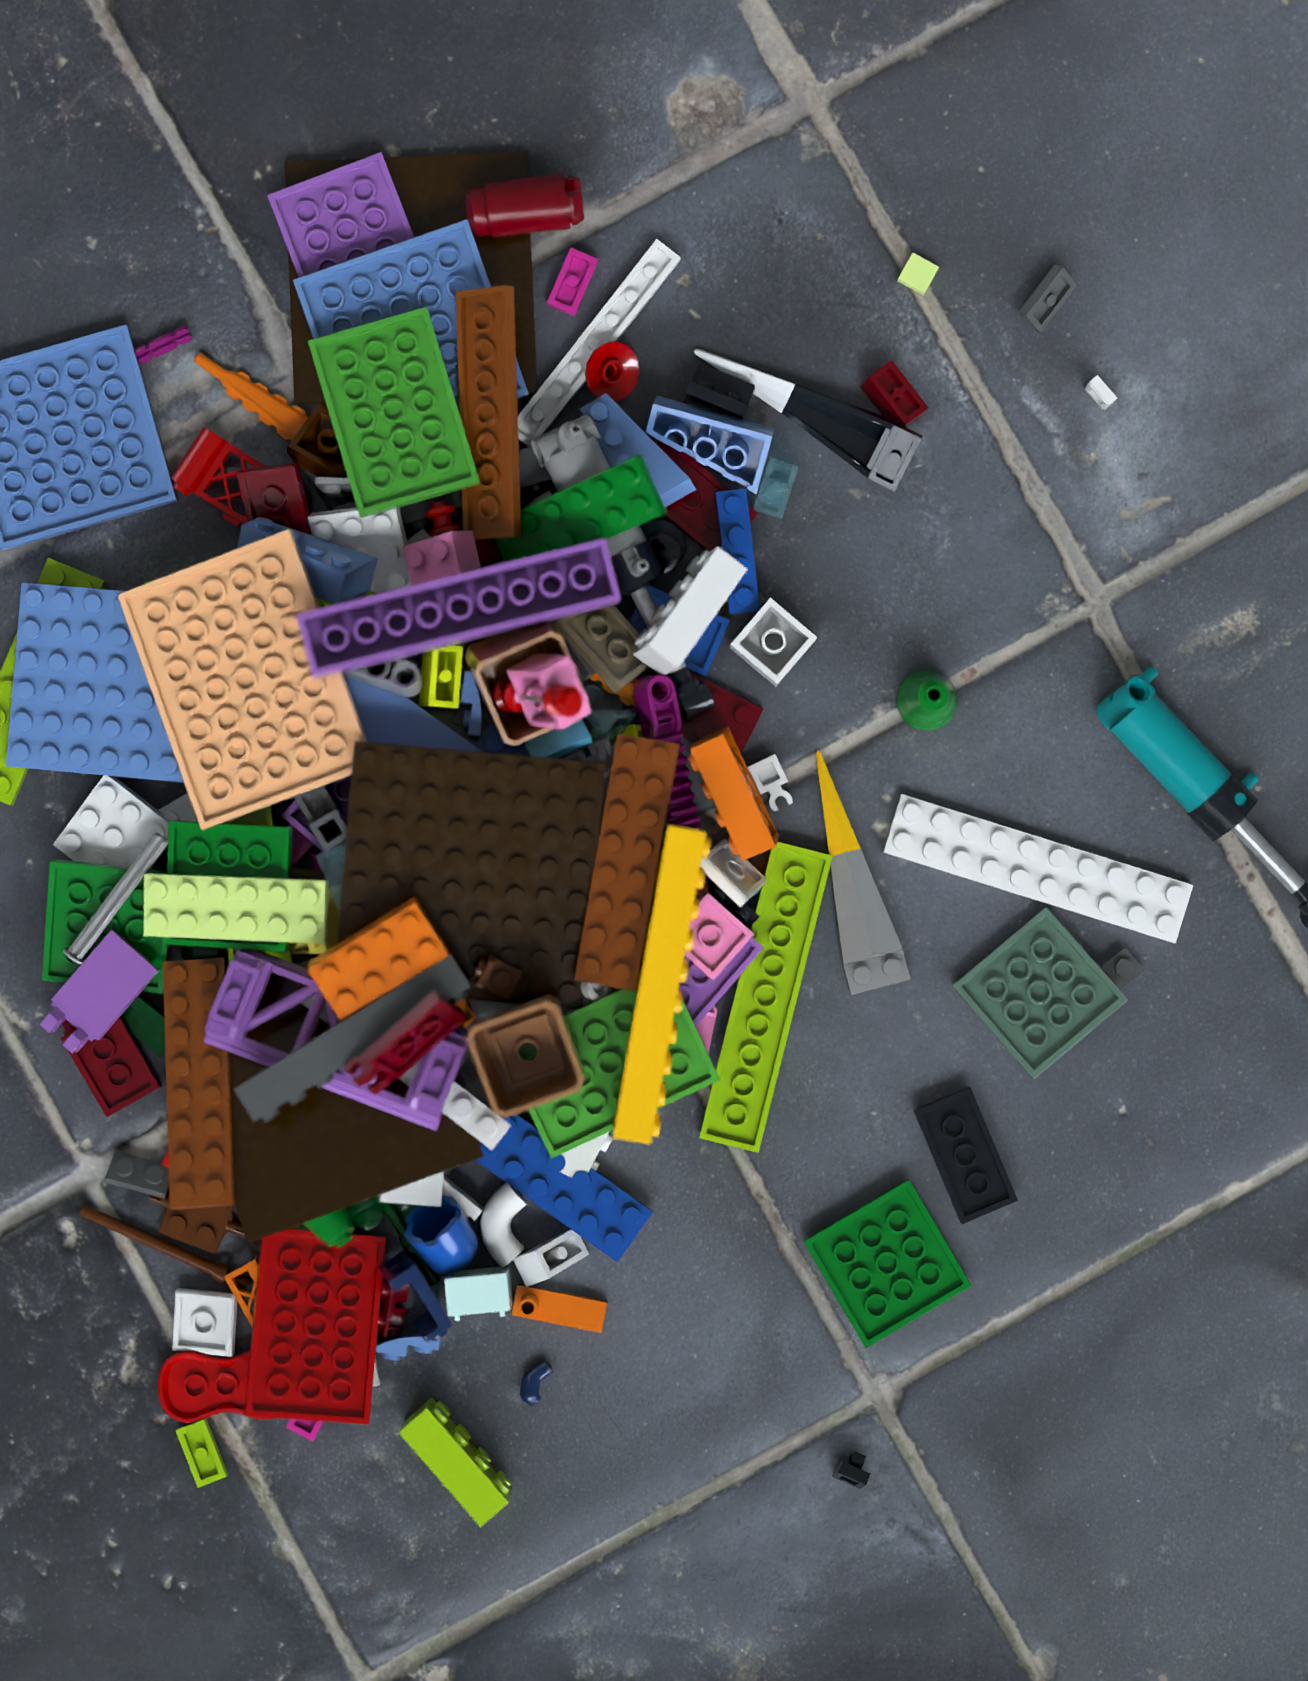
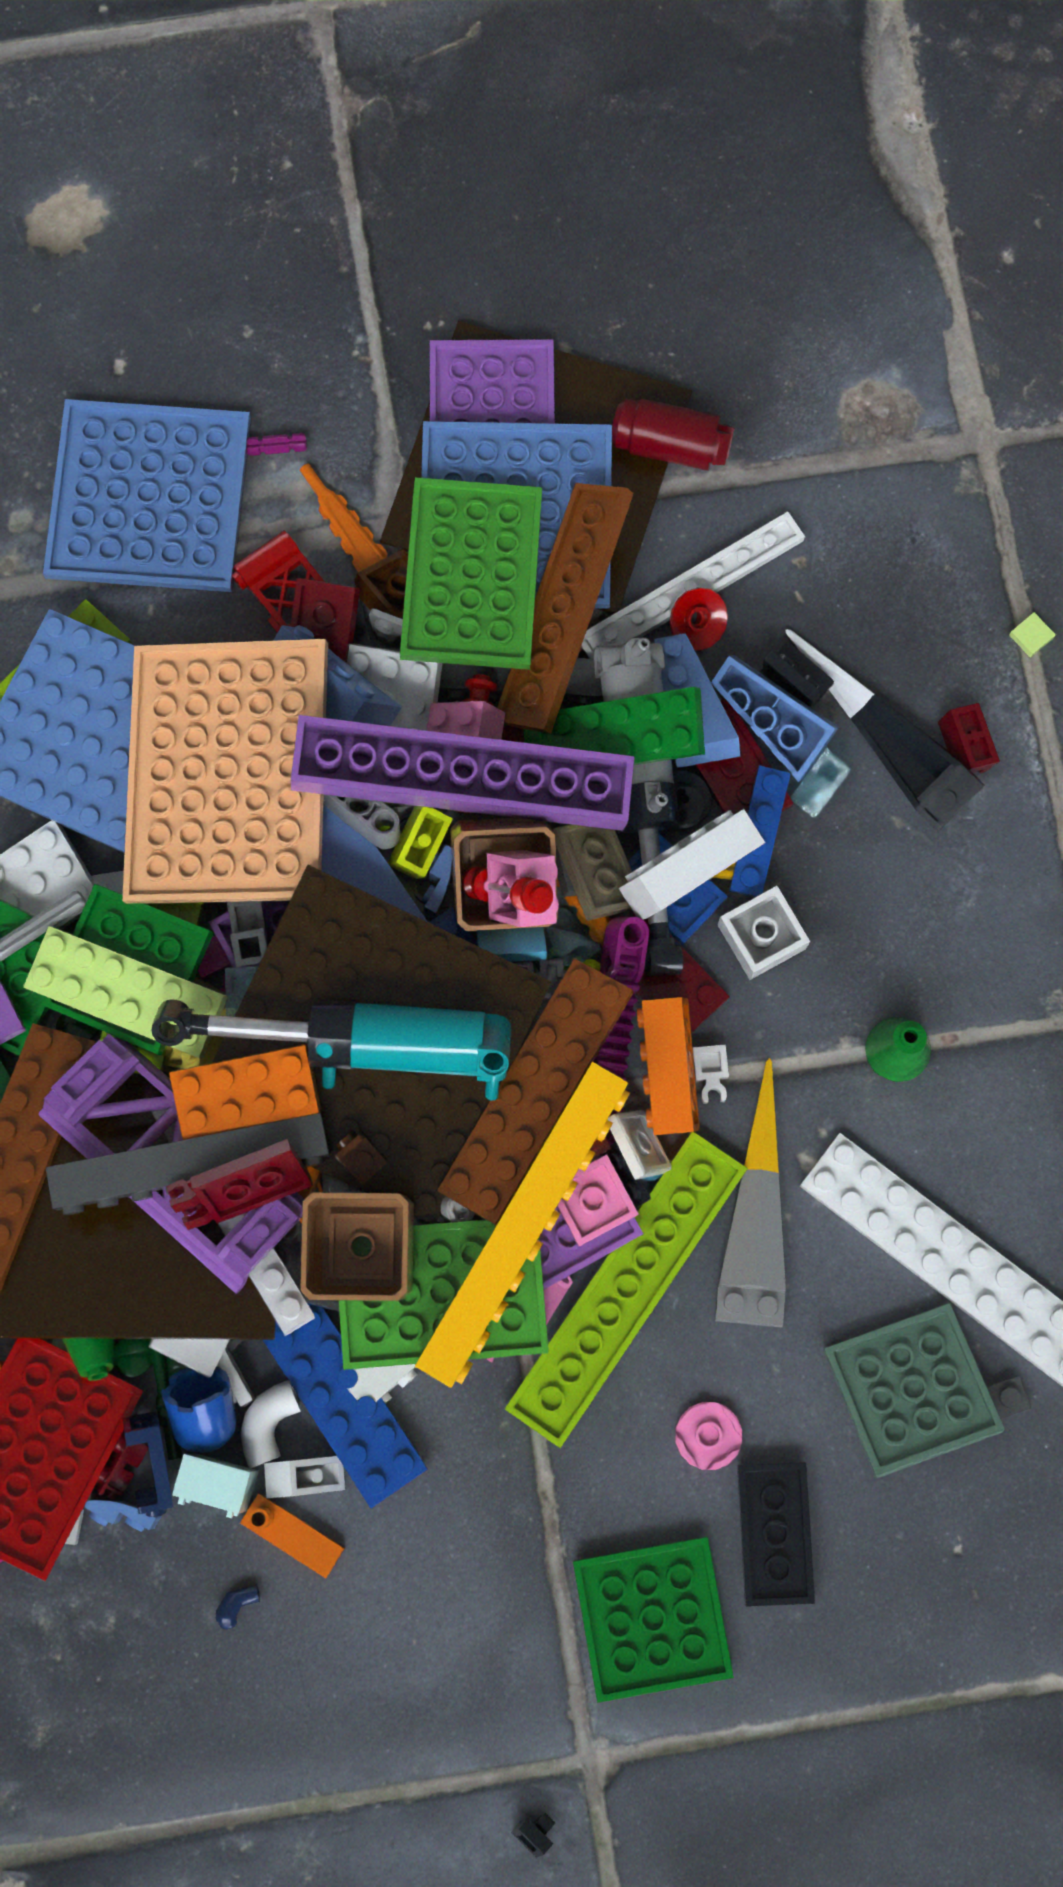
camera: 20 degrees right, 10 degrees down
lime brick [399,1397,512,1527] -> none
dark pink plate [547,247,599,317] -> none
none -> teal piece [151,998,512,1101]
none -> bright pink tile [675,1402,742,1470]

